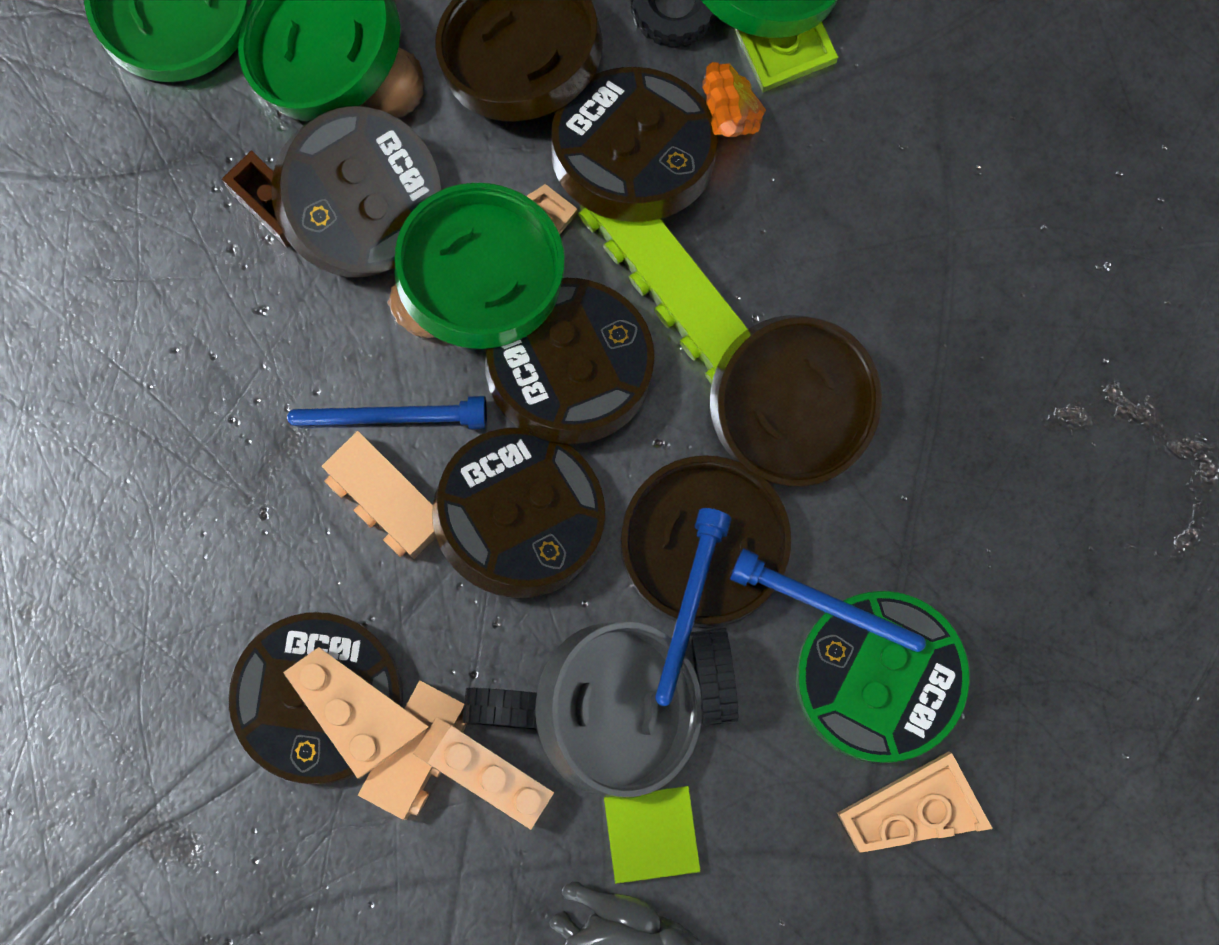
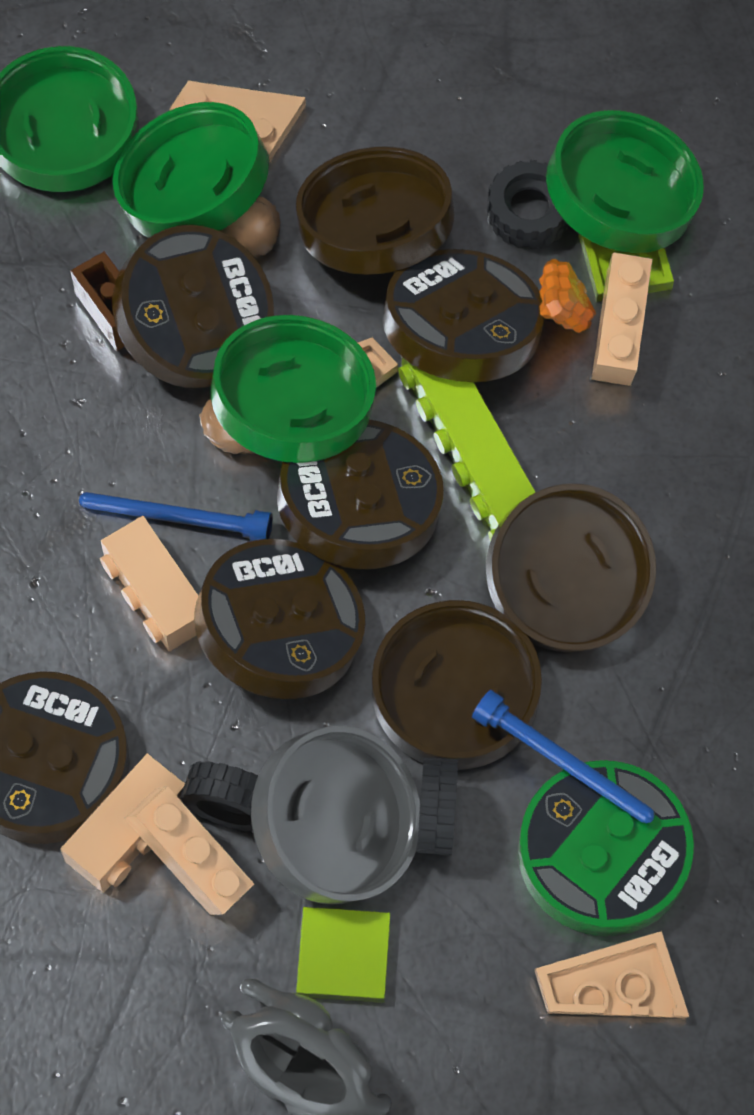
camera: 10 degrees right, 15 degrees down
light nougat wing [283,647,430,779] -> none
blue piece [655,508,732,706] -> none
none -> light nougat brick [591,253,652,386]

